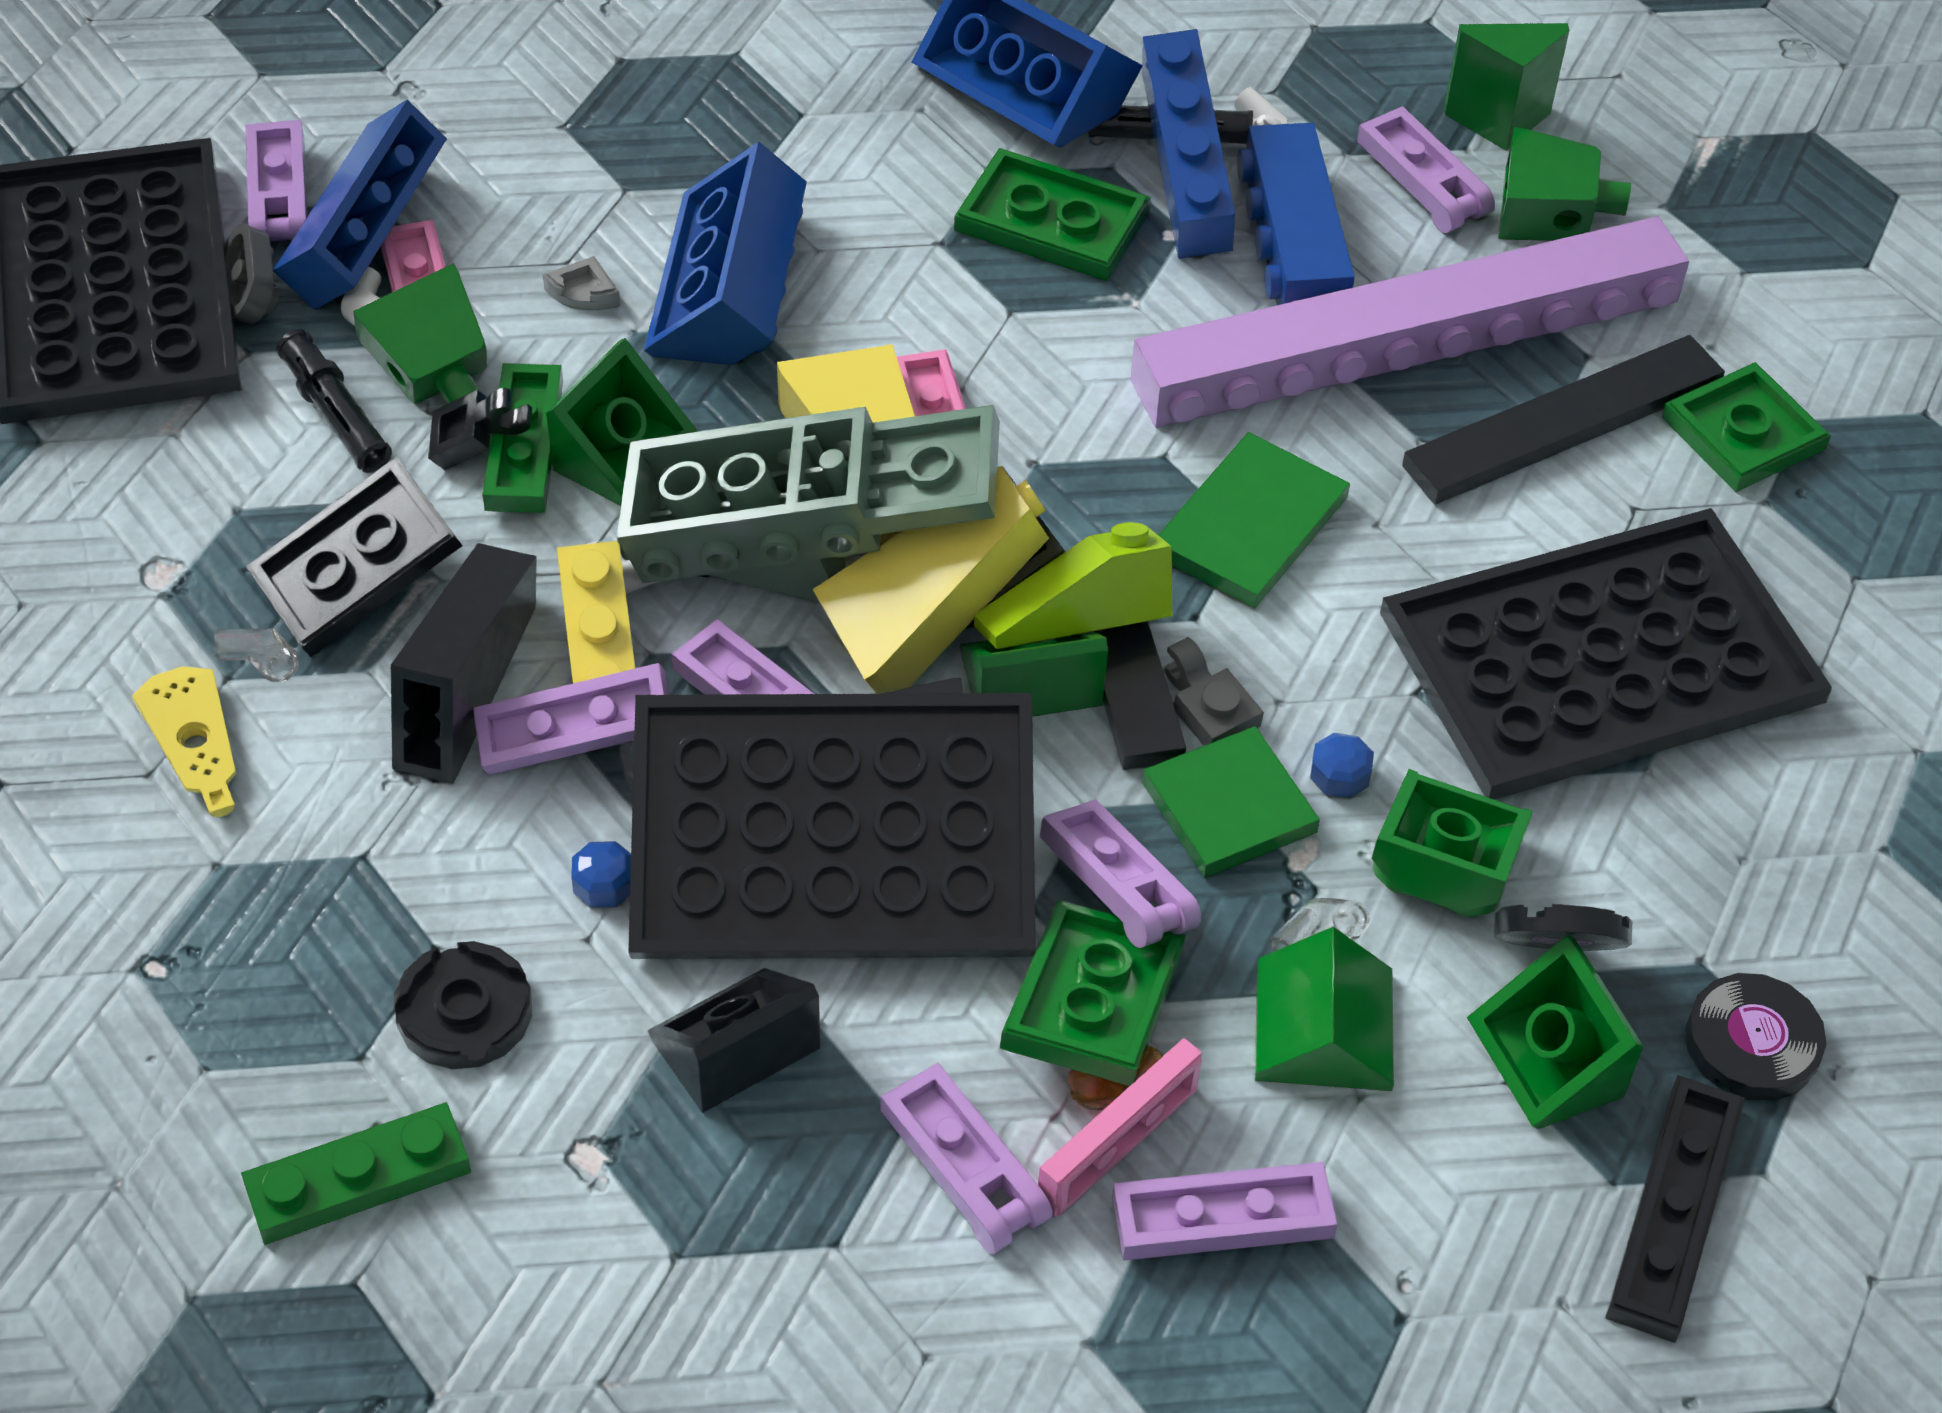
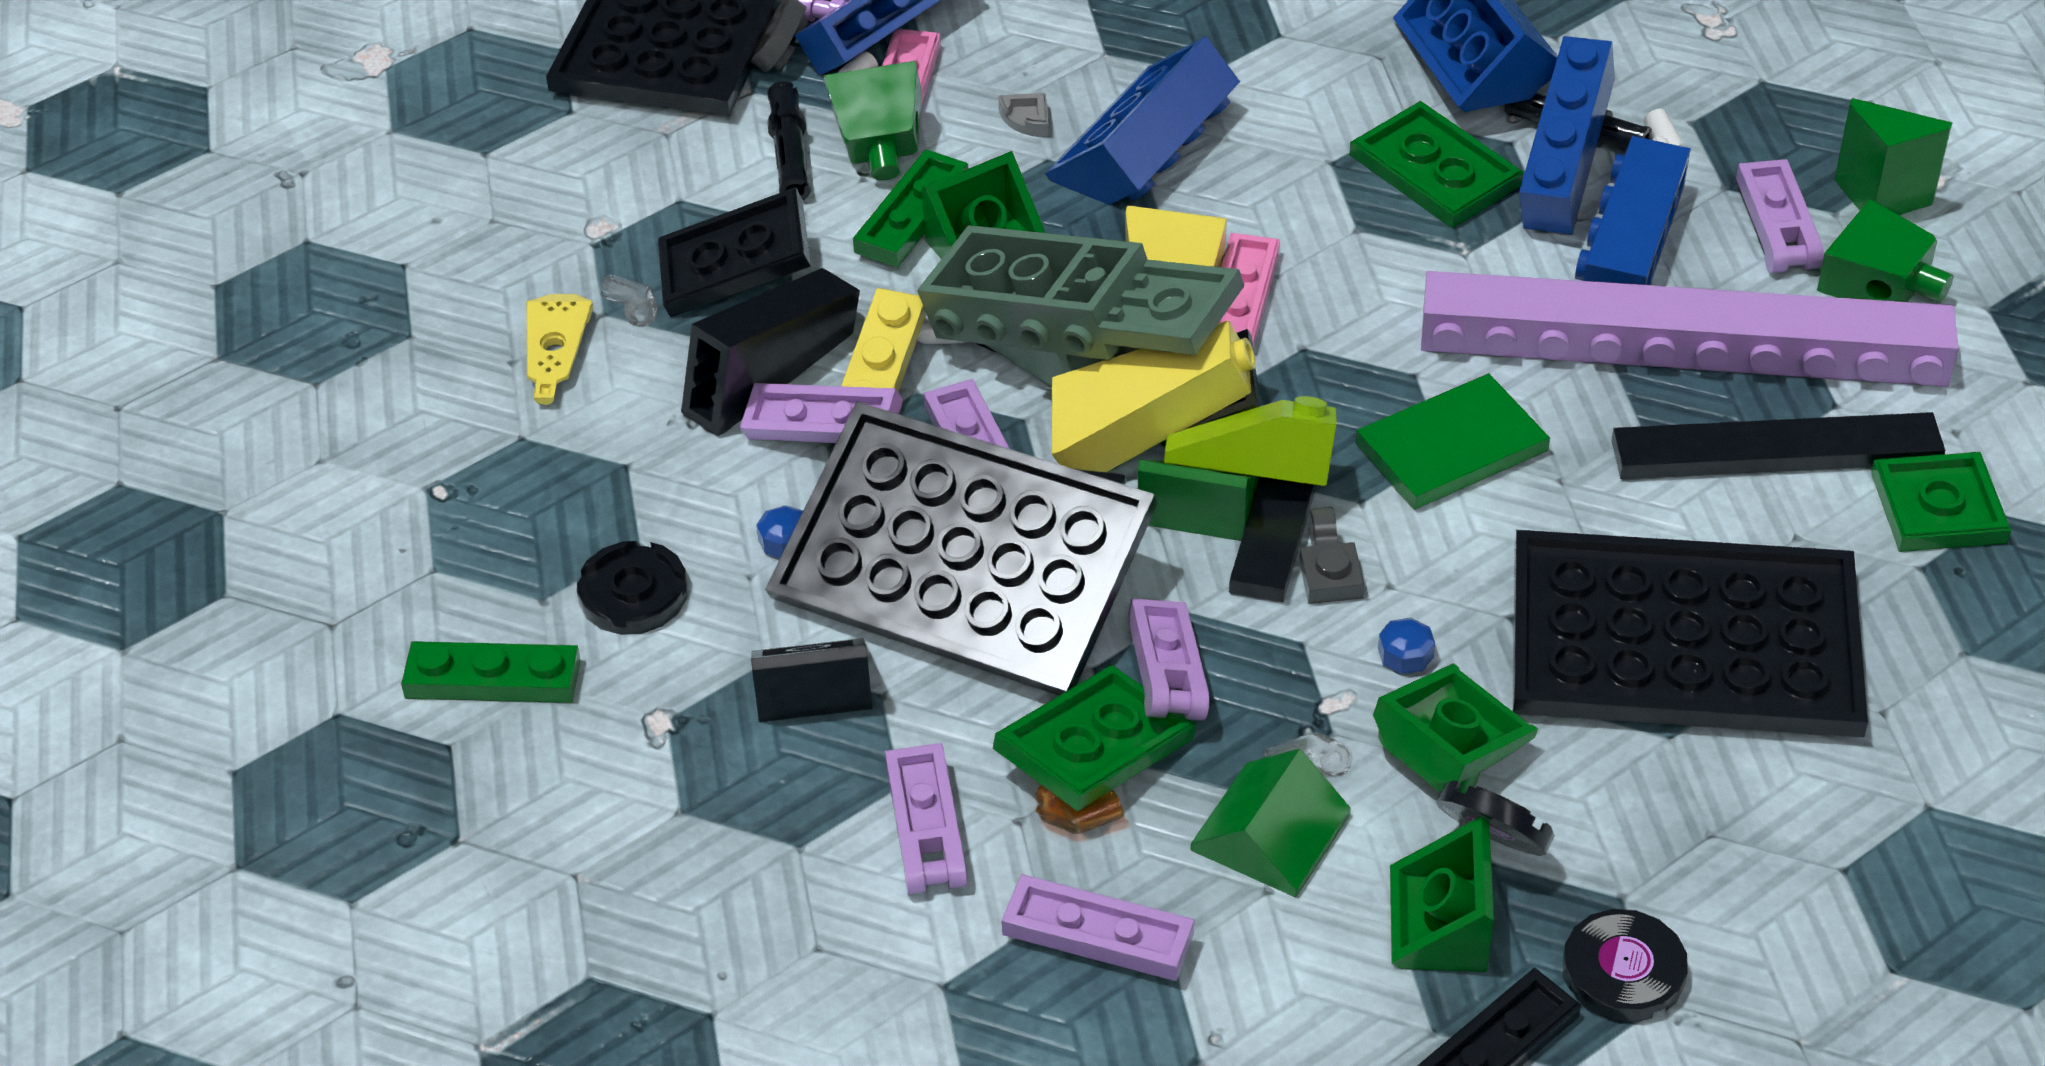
camera: 30 degrees right, 5 degrees down
black plate [428,388,532,470] -> none
bright pink tile [1038,1038,1202,1218] -> none
green tile [1142,726,1320,878] -> none

